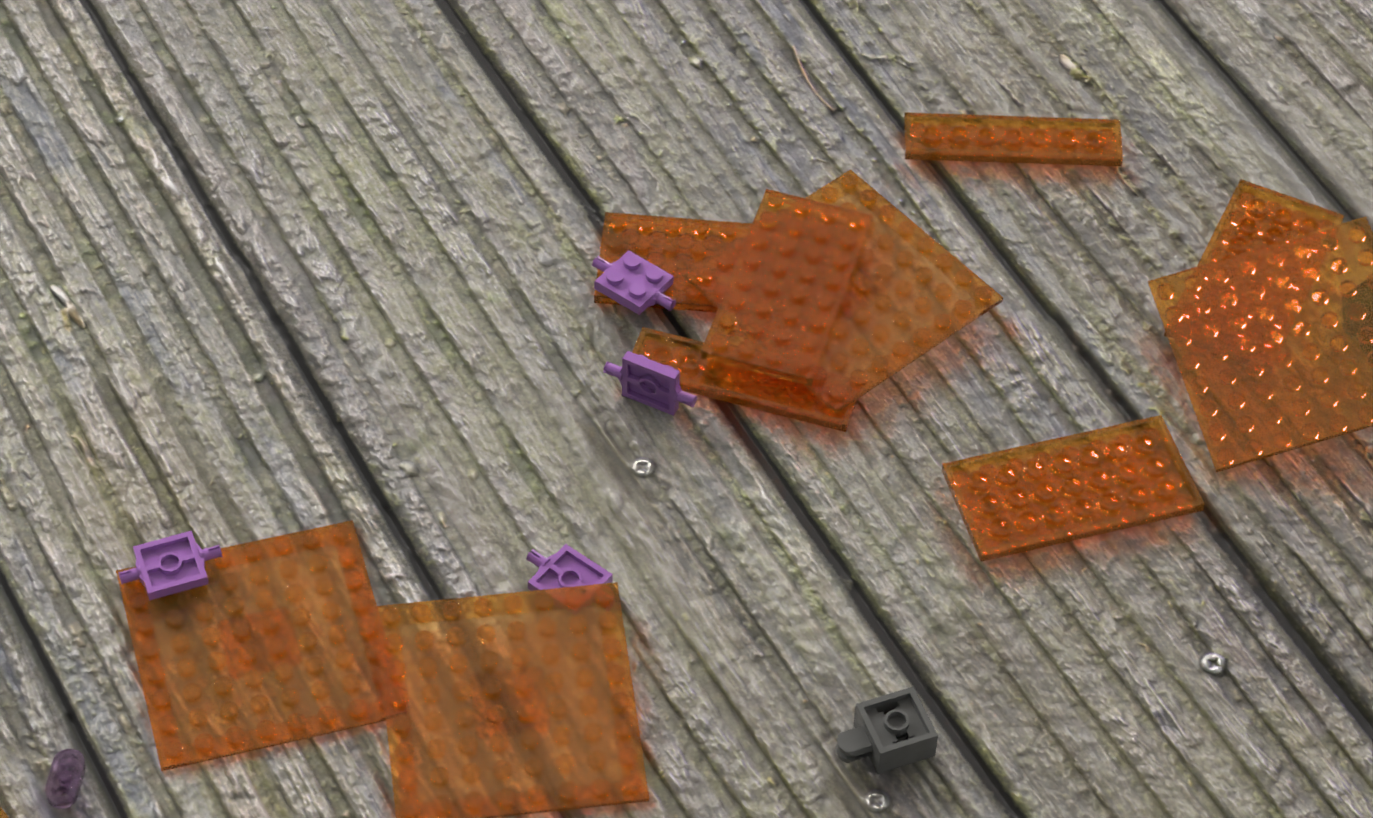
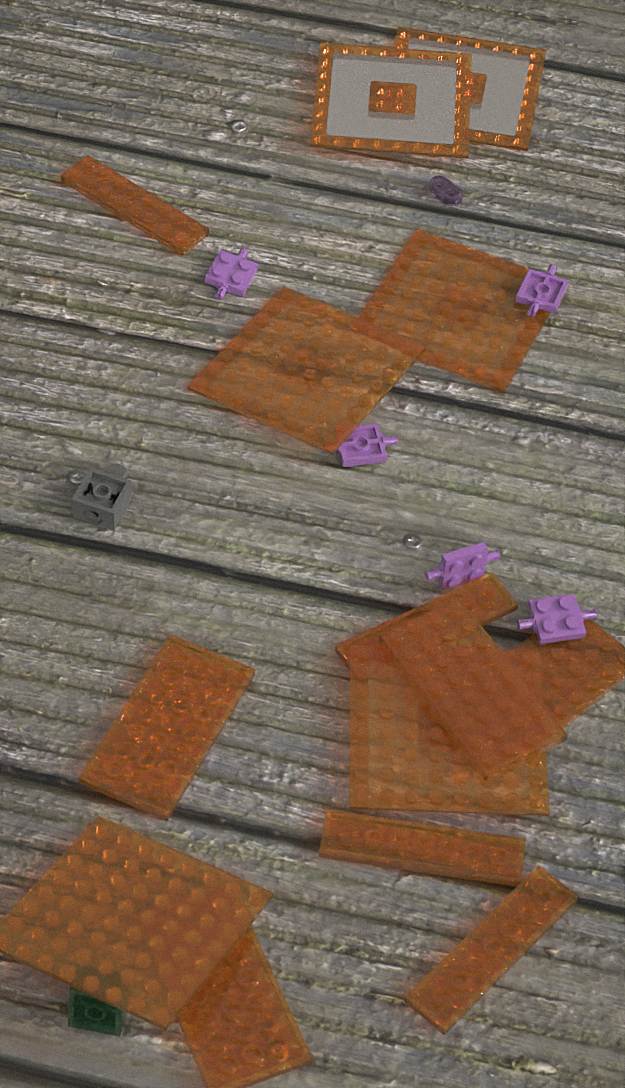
camera: 130 degrees right, 0 degrees up
none -> clear orange plate [319,809,526,887]

